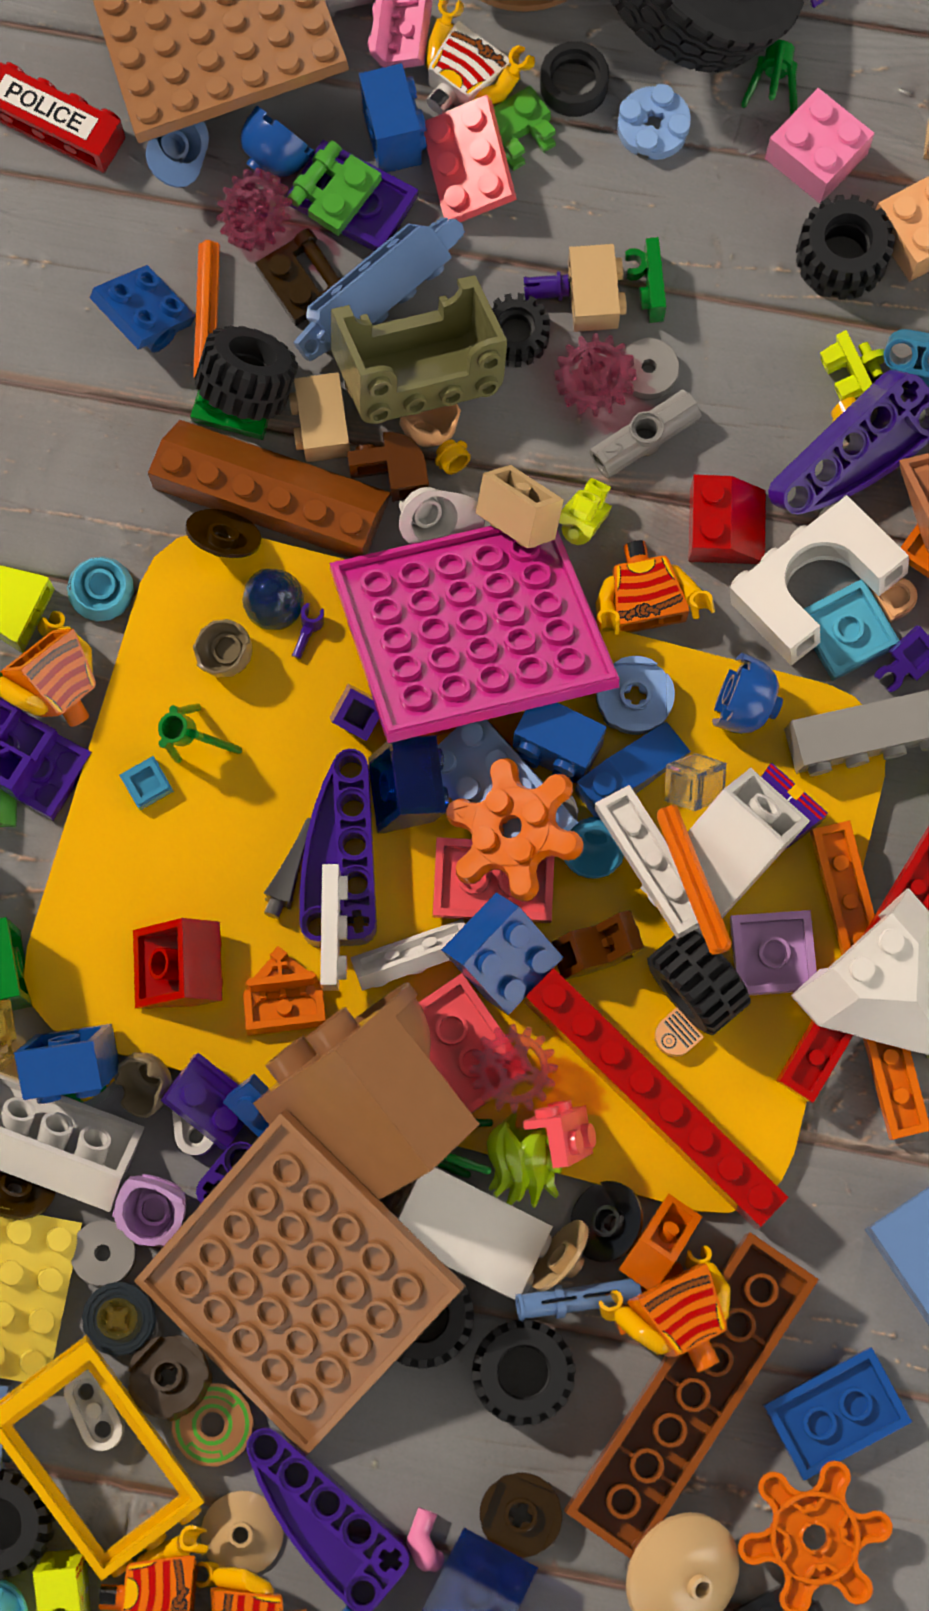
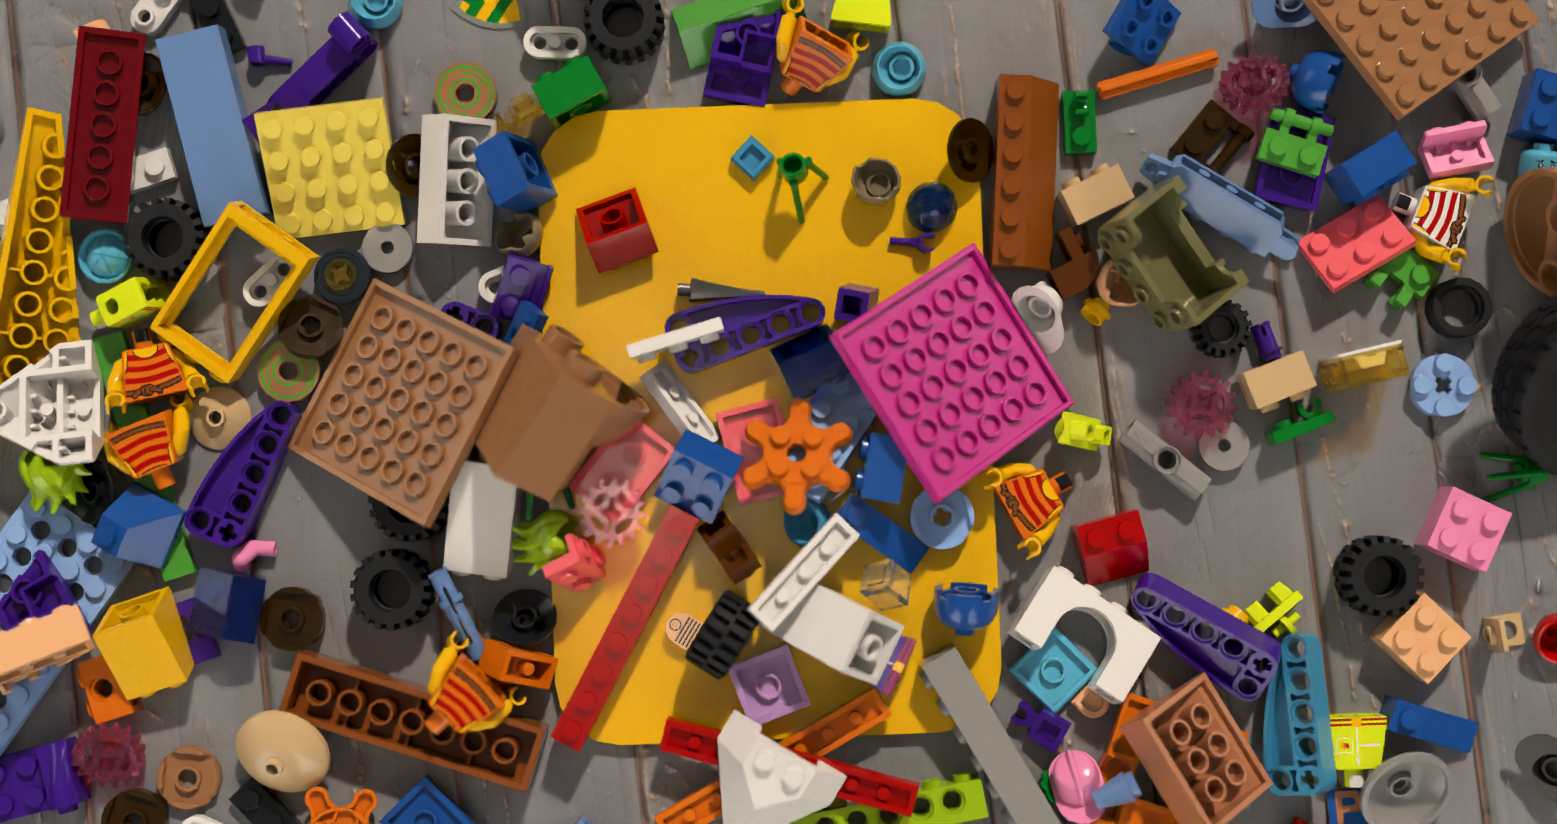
camera: 70 degrees right, 10 degrees up
lavender helmet [112,1174,186,1246] -> none
black tyre [194,326,298,420] -> none
orange slope [243,946,326,1036] -> none
tan brick [476,465,564,549] -> none
tan dish [532,1220,589,1291] -> none
orange axle [657,805,732,955] -> none
none -> clear yellow piece [1319,340,1410,393]

